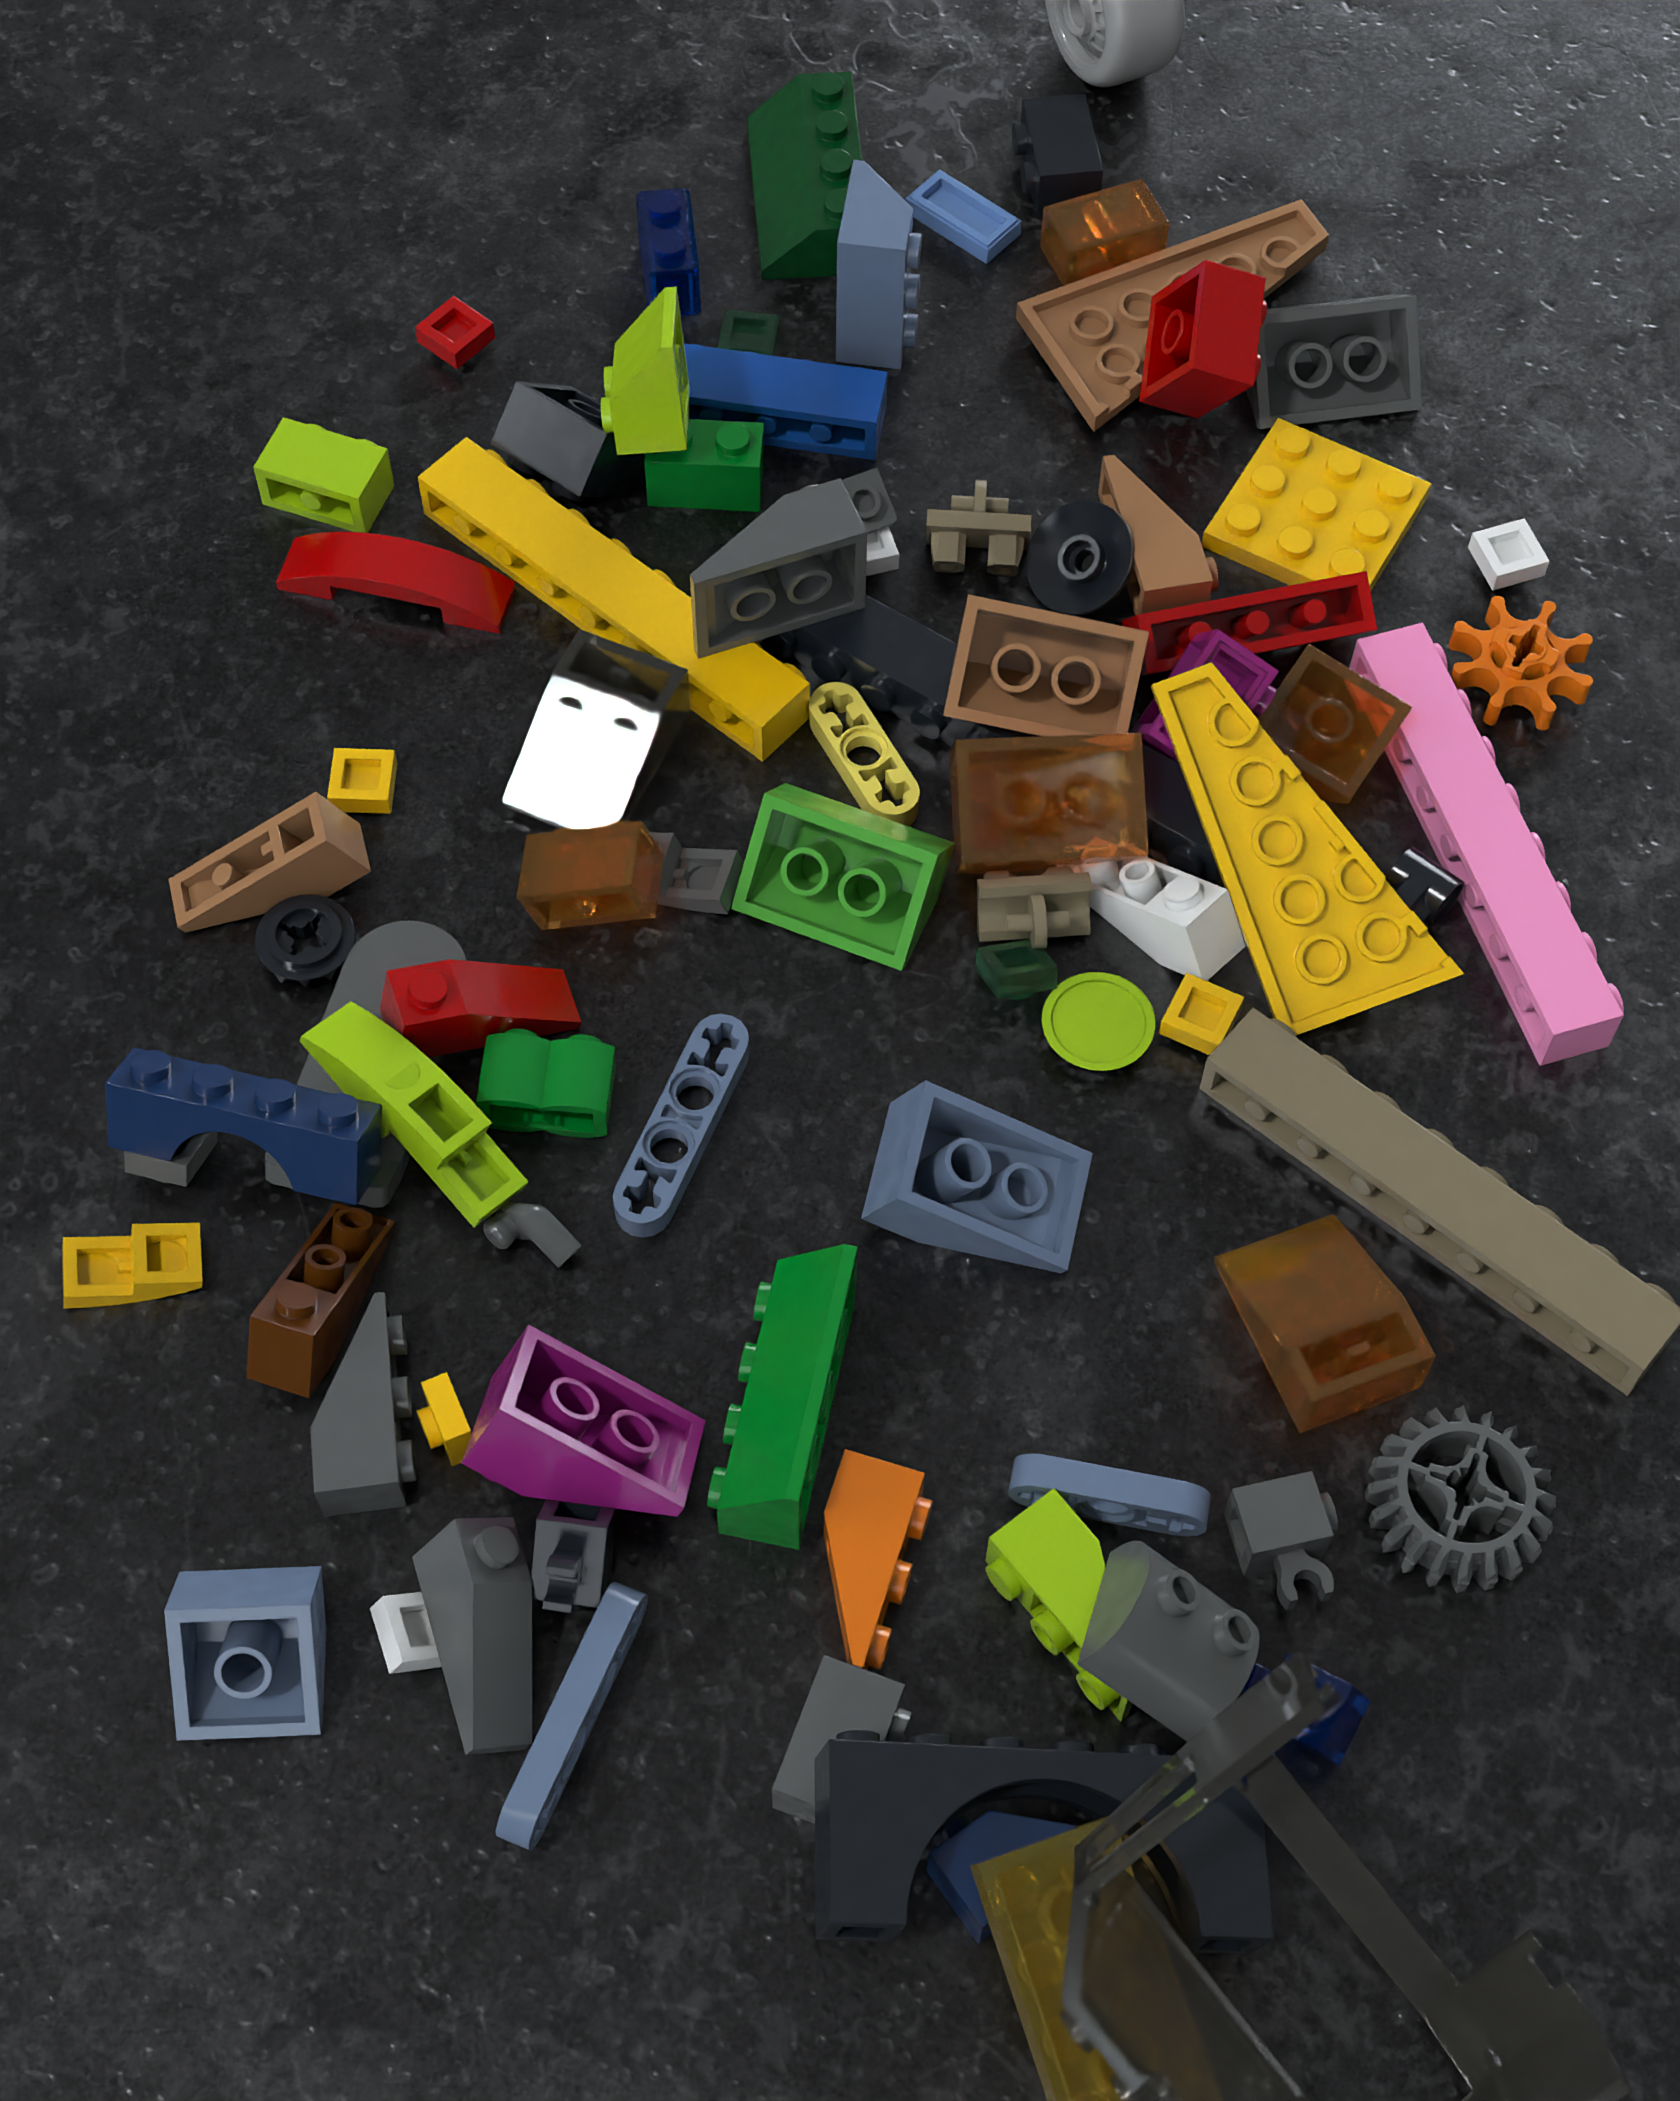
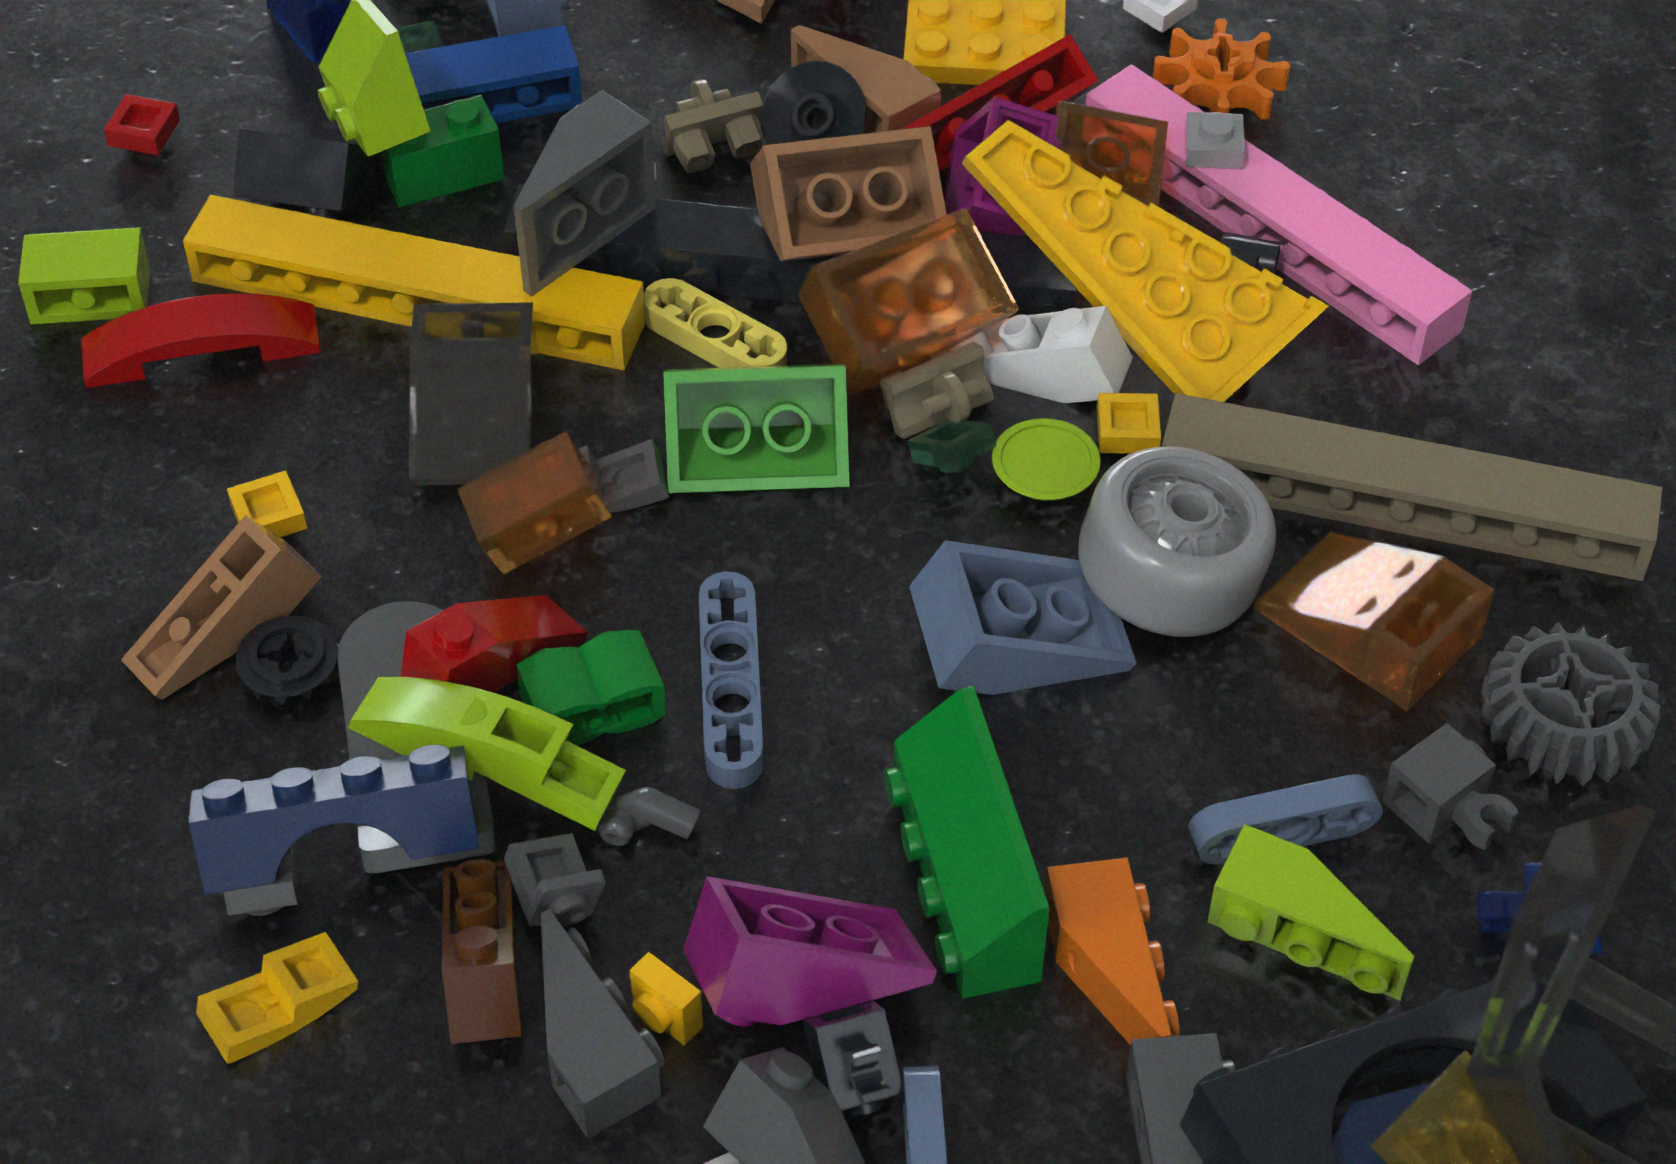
camera: 25 degrees left, 10 degrees down
dark grey brick [1077,1541,1259,1742] -> none
none -> dark grey bracket [504,833,606,927]
none -> light grey wheel [1078,446,1277,637]
none -> light grey plate [1185,112,1245,169]

